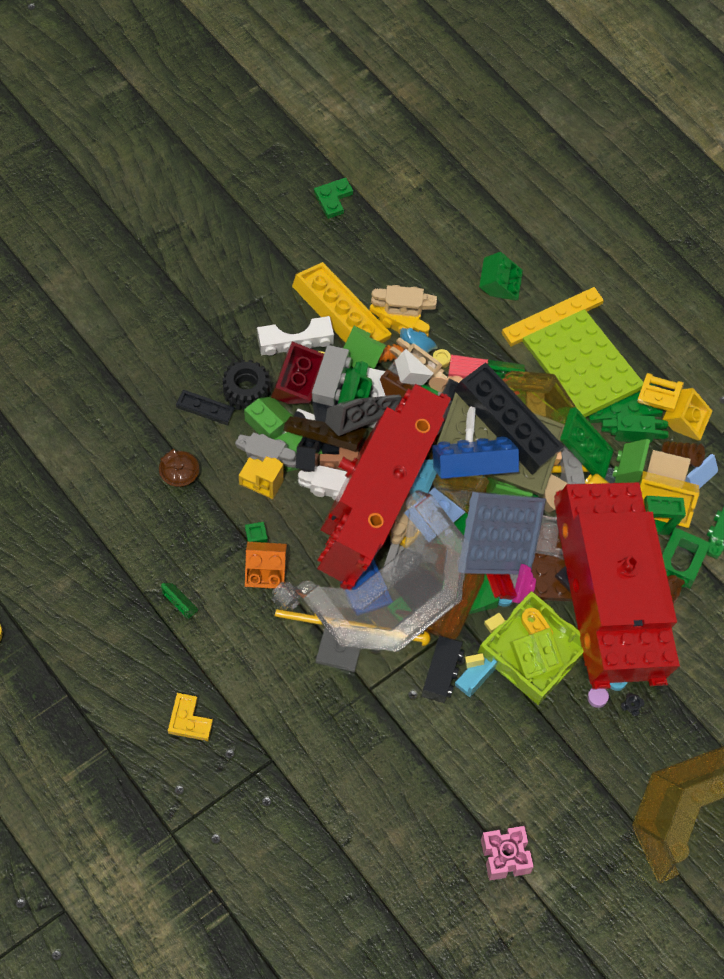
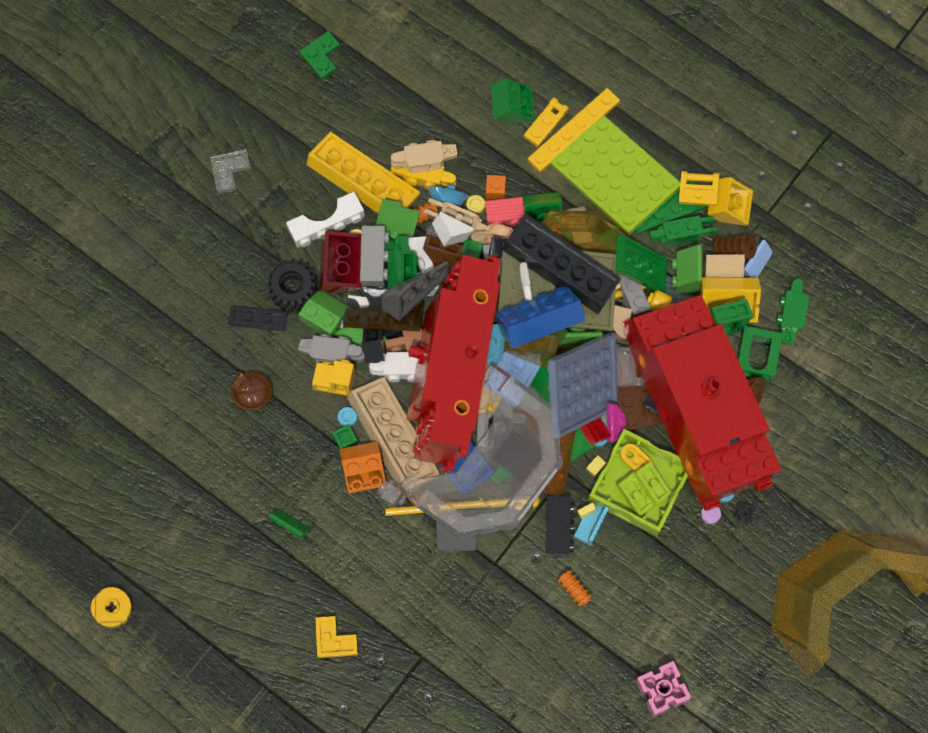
camera: 10 degrees left, 10 degrees up
none -> clear plate [210,150,251,193]
none -> medium azure tile [338,407,357,427]
none -> tan arch [347,377,440,496]
none -> orange brick [486,175,506,201]
none -> yellow plate [523,97,569,148]
none -> orange piece [558,570,592,607]

